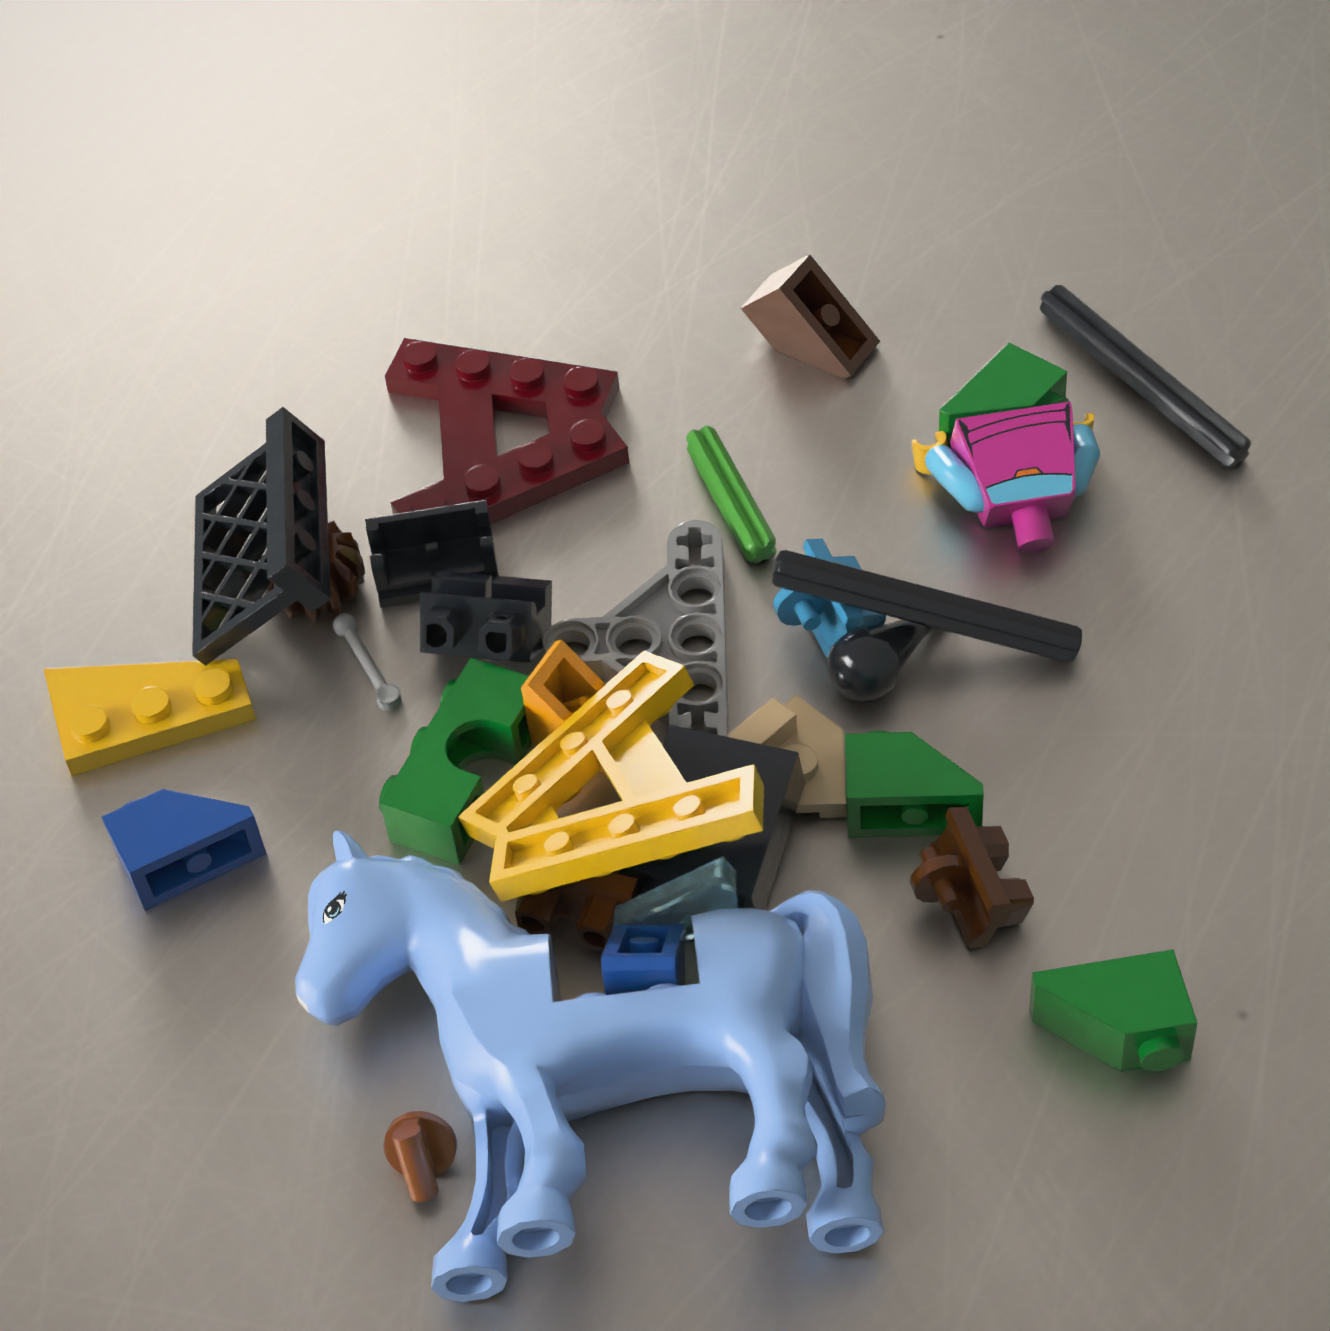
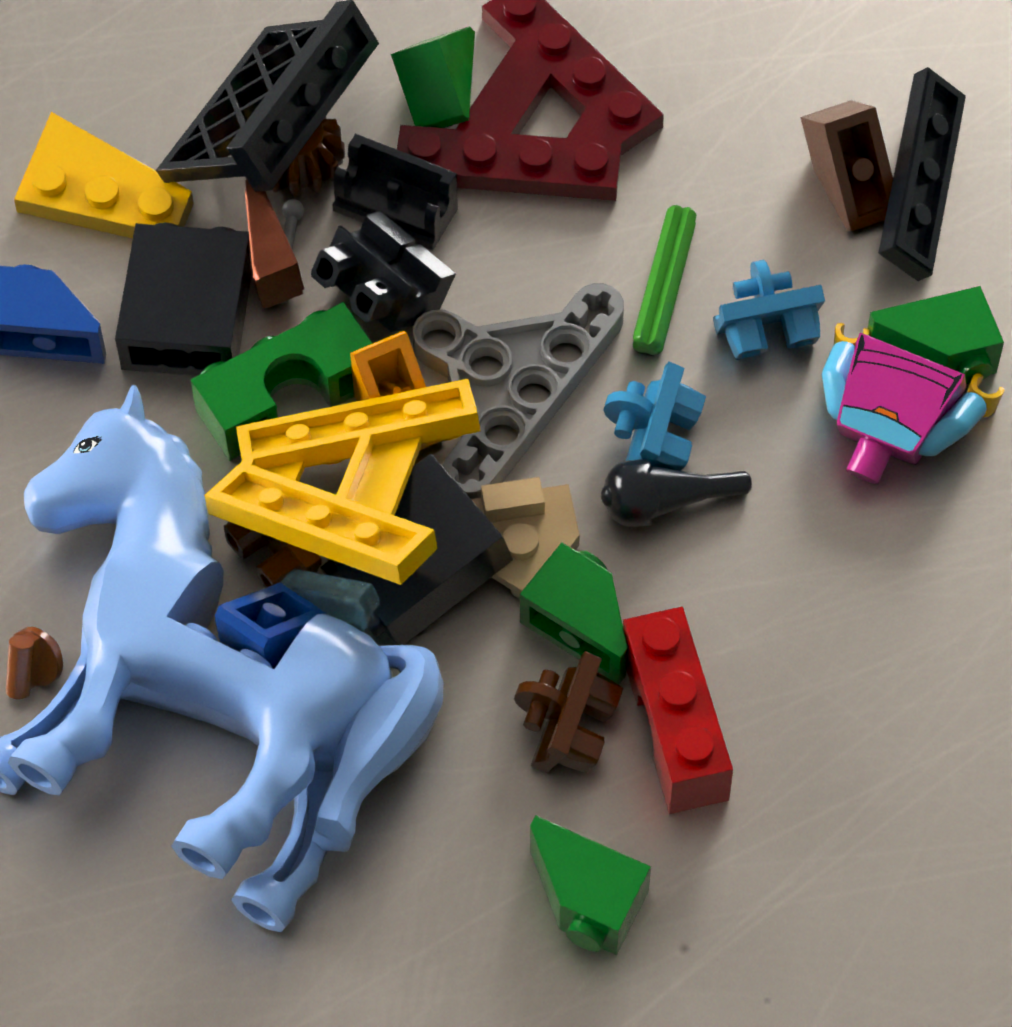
camera: 30 degrees right, 10 degrees up
black axle [772,550,1082,663] -> none
none -> black brick [115,222,252,376]
none -> copper slope [245,179,304,308]
none -> green slope [391,26,475,128]
none -> red arch [623,606,733,815]
none -> dark azure hips [713,260,825,360]
none -> black tile [878,67,966,281]

